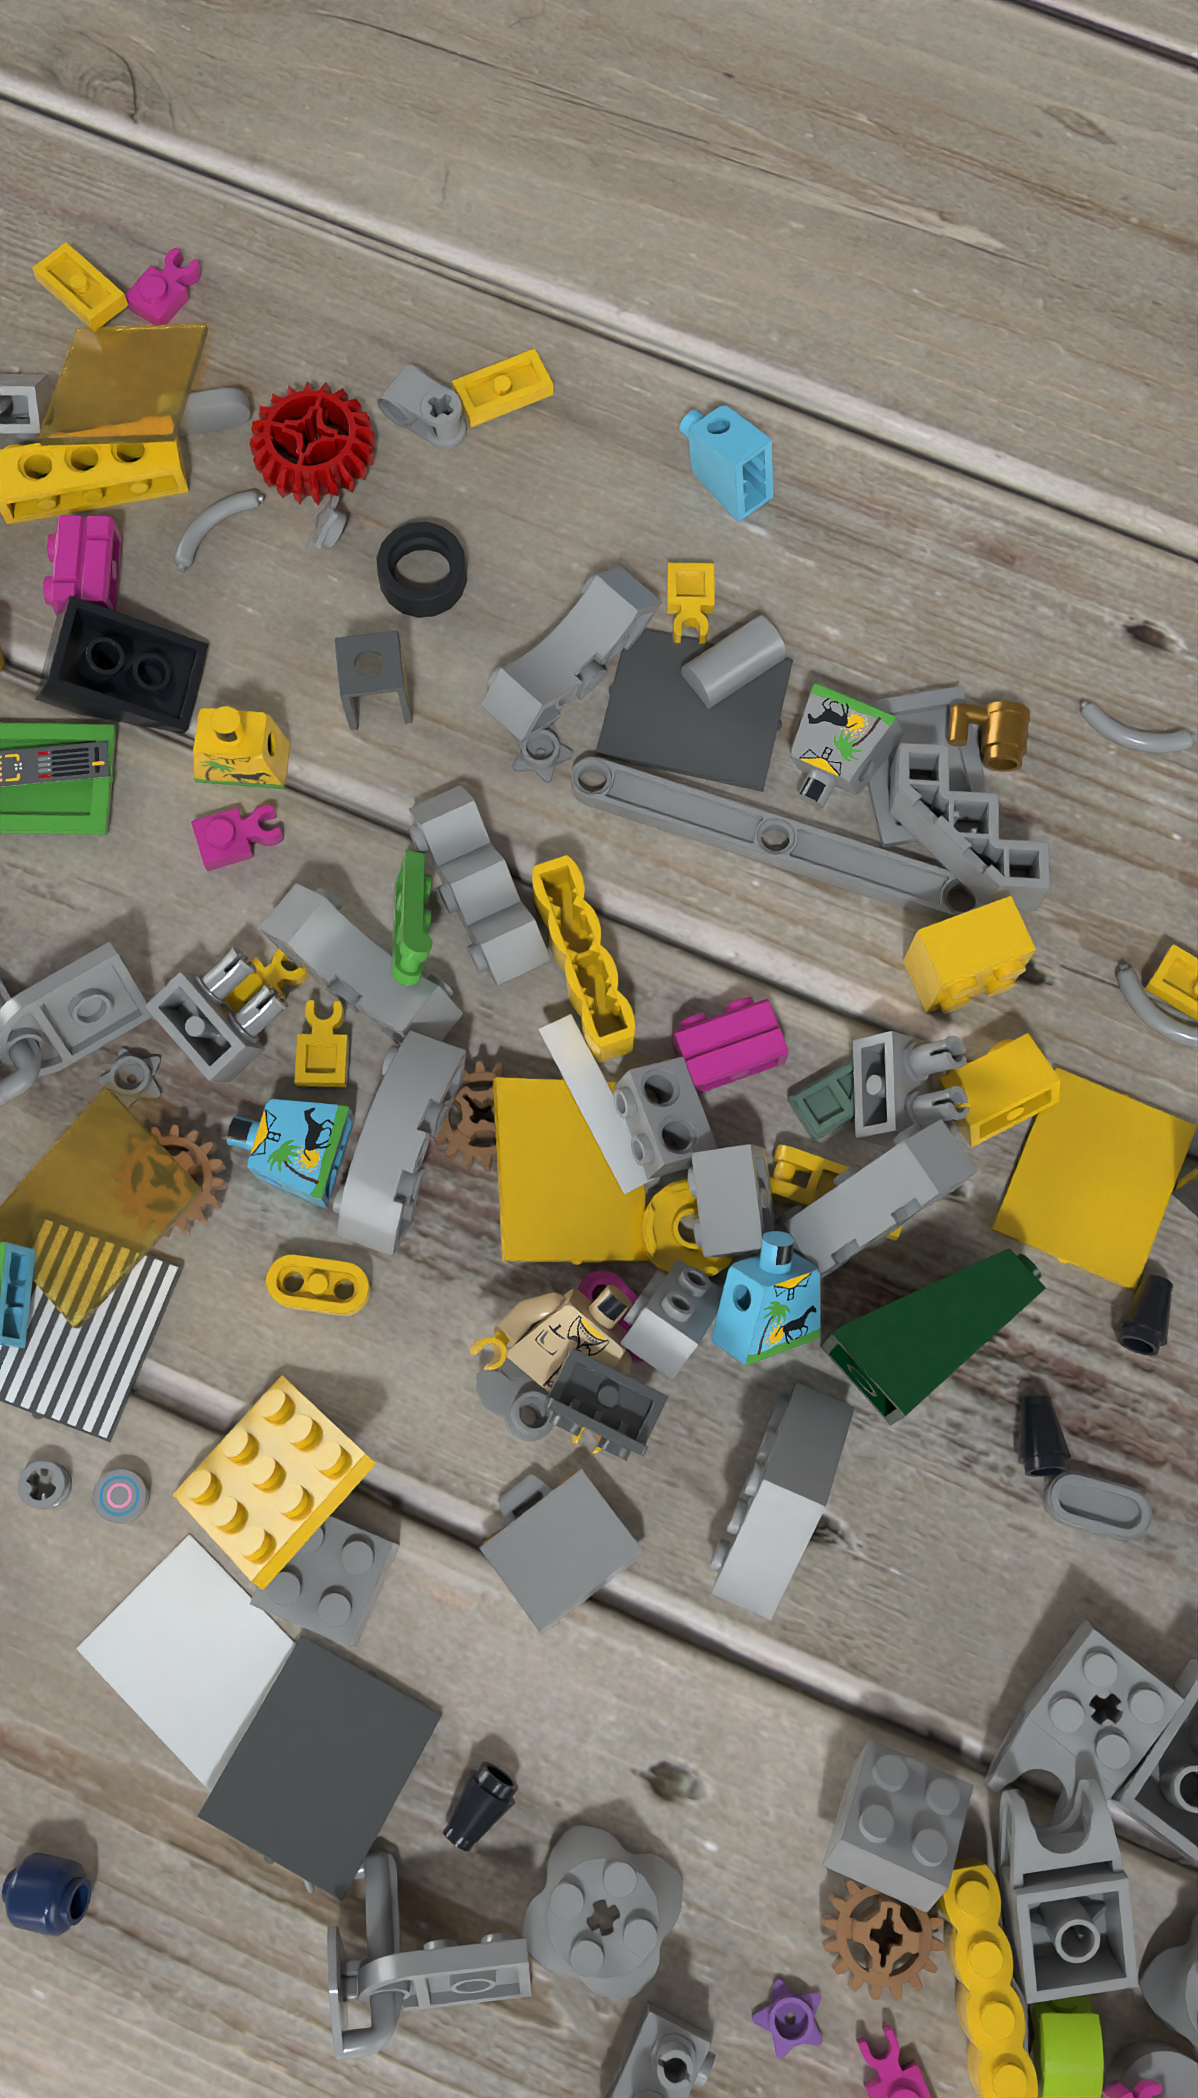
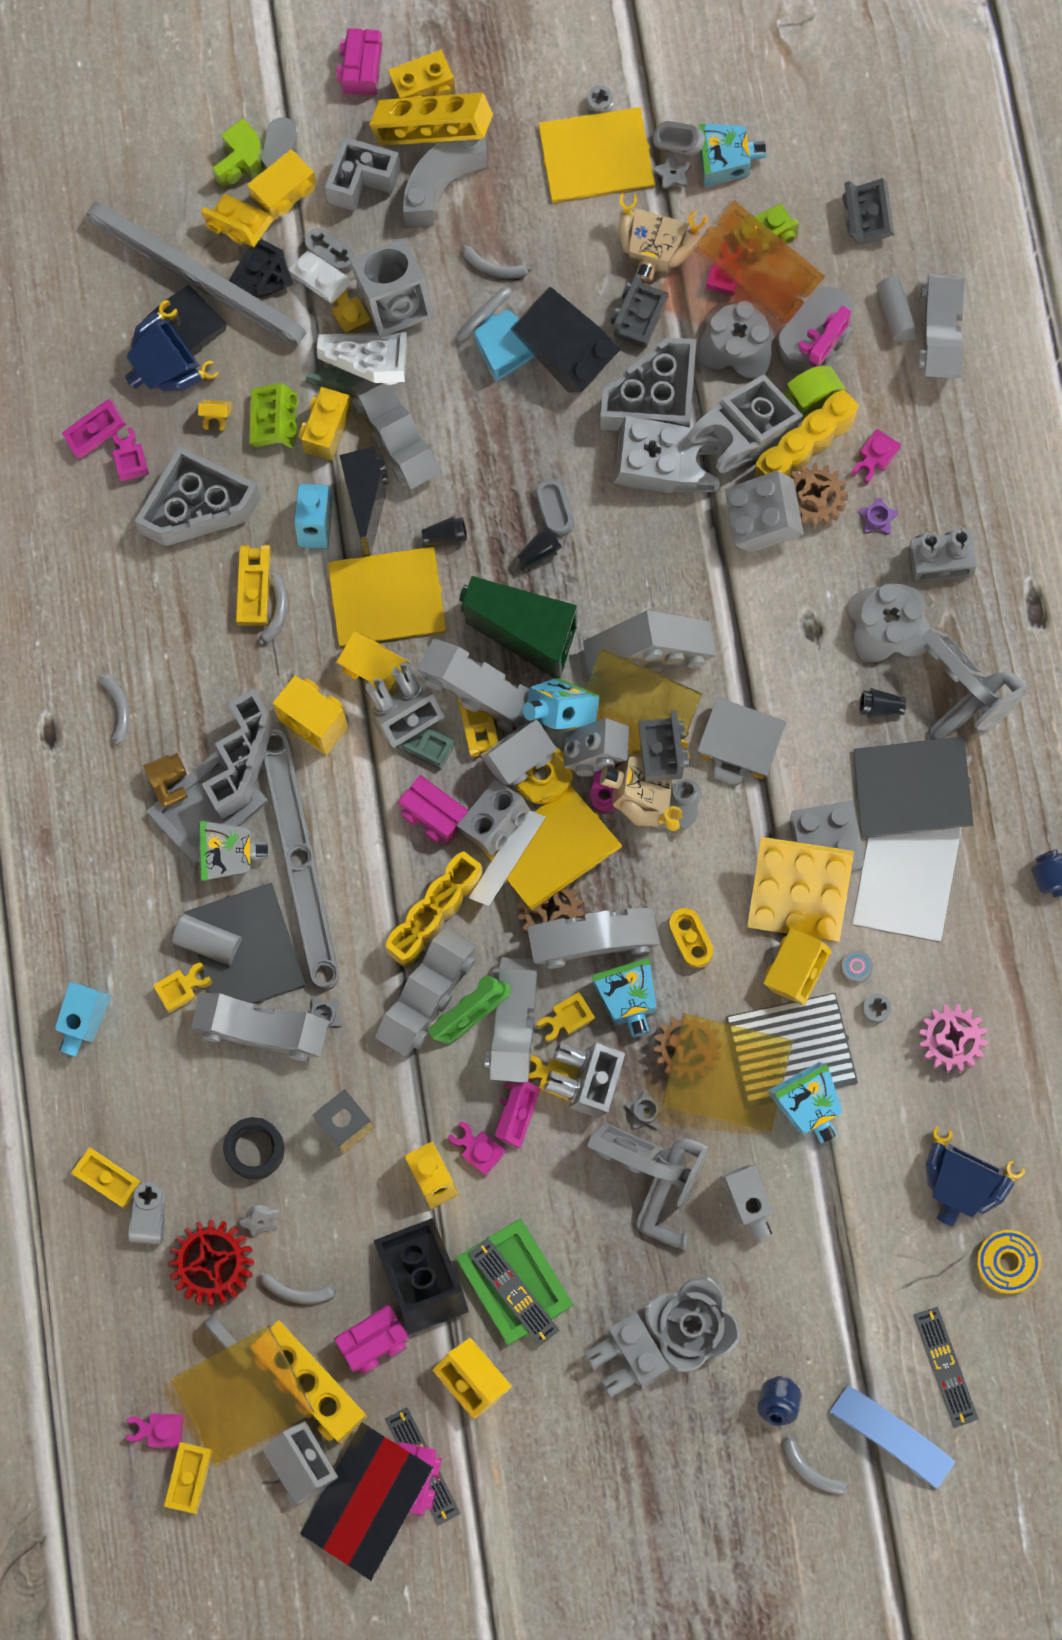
camera: 115 degrees left, 0 degrees up
none -> dark pink plate [495,1082,541,1148]
none -> clear yellow piece [571,649,703,756]
none -> yellow brick [763,928,832,1006]

